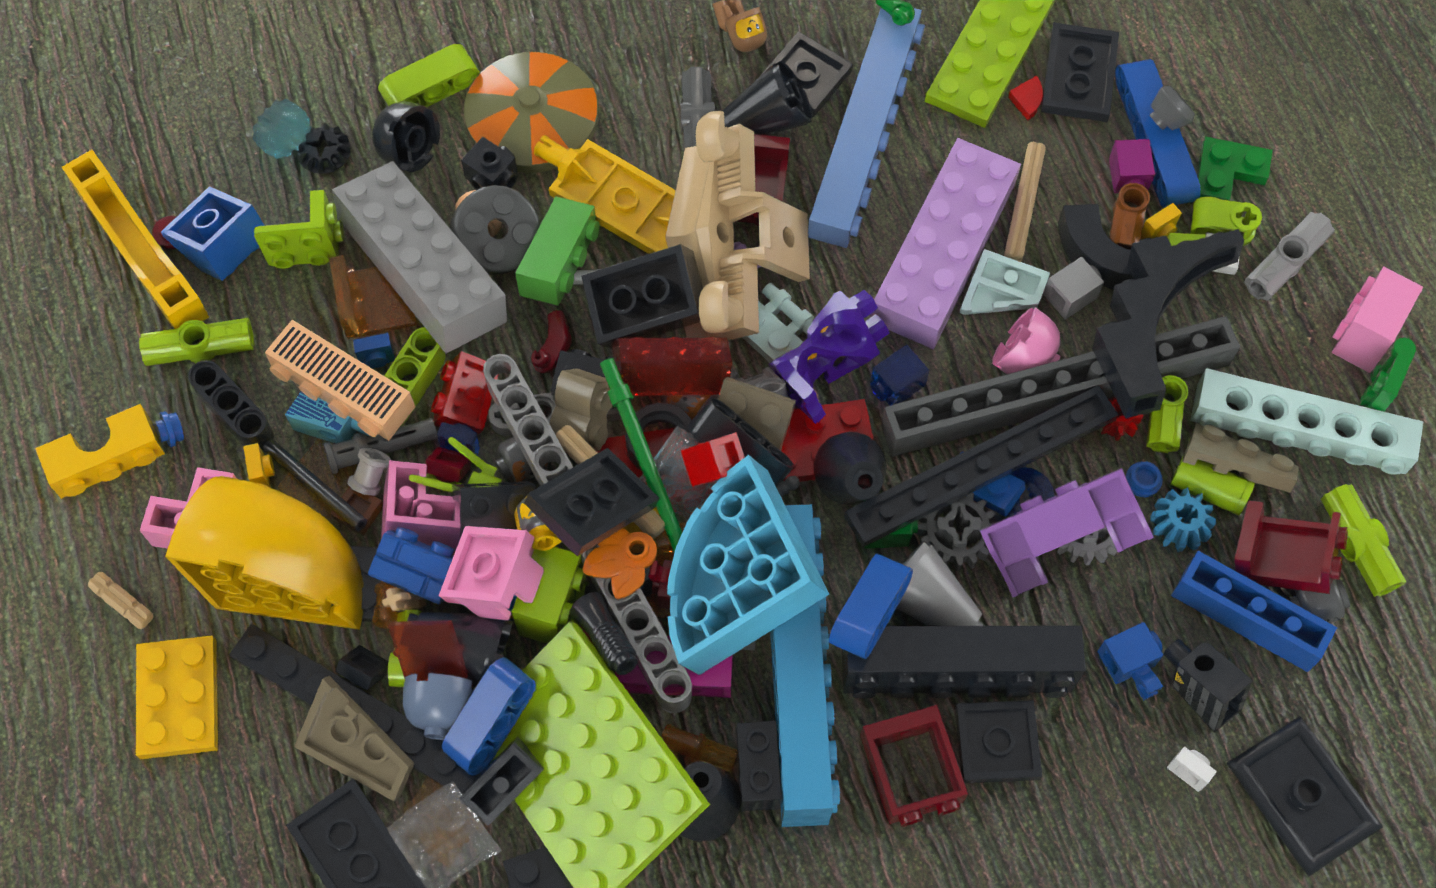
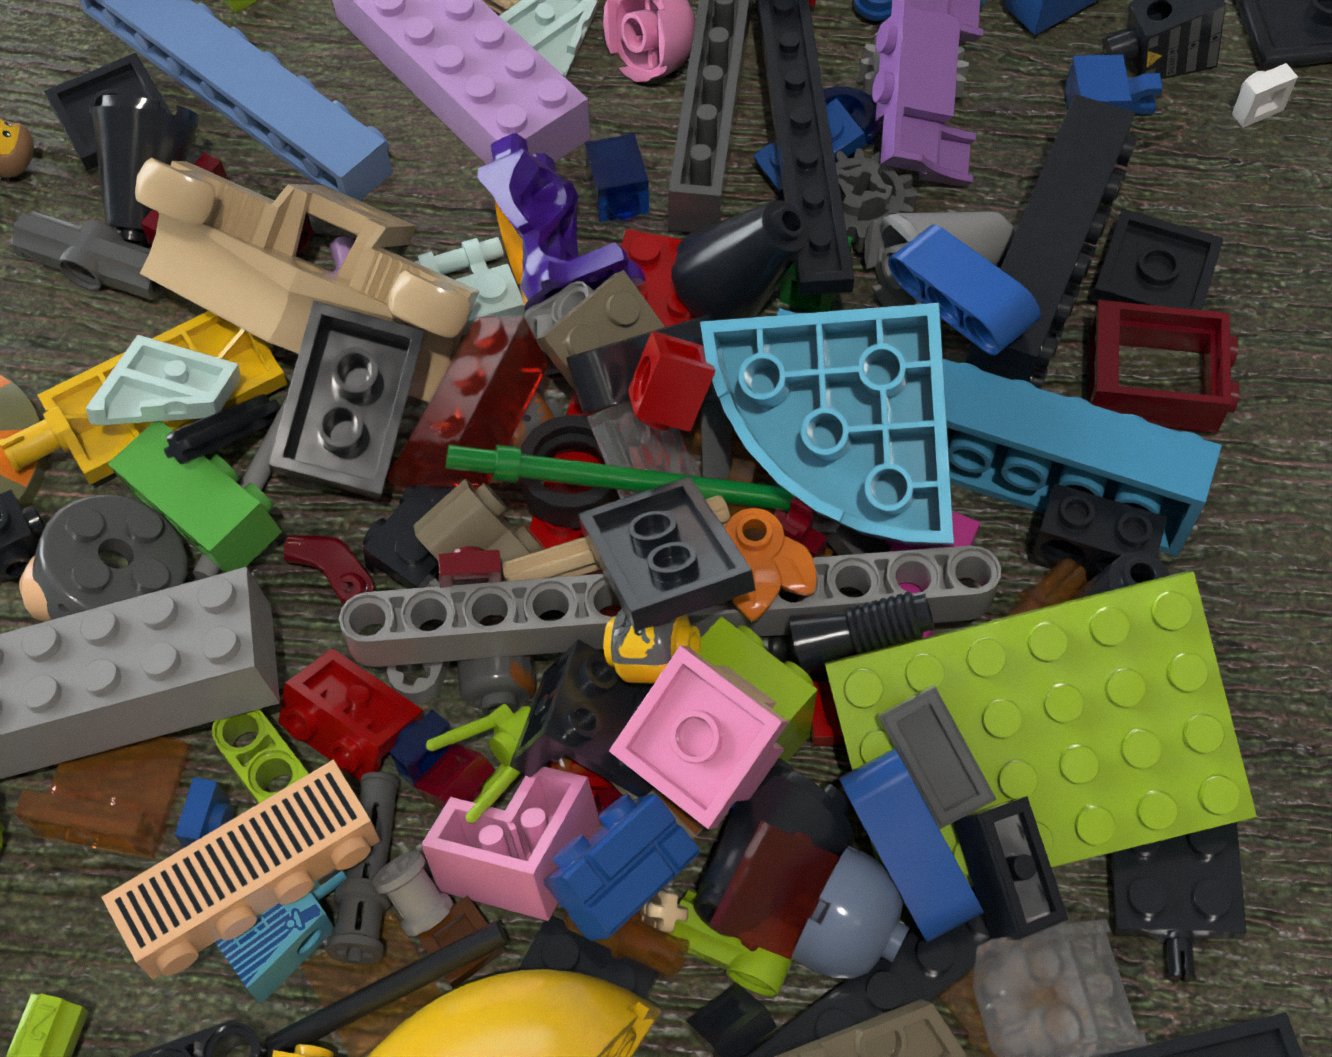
camera: 65 degrees left, 5 degrees down
none -> light aqua wing [86,335,241,426]
none -> black axle [164,394,280,464]
none -> dark red plate [438,546,501,588]
none -> dark grey tile [878,685,997,829]

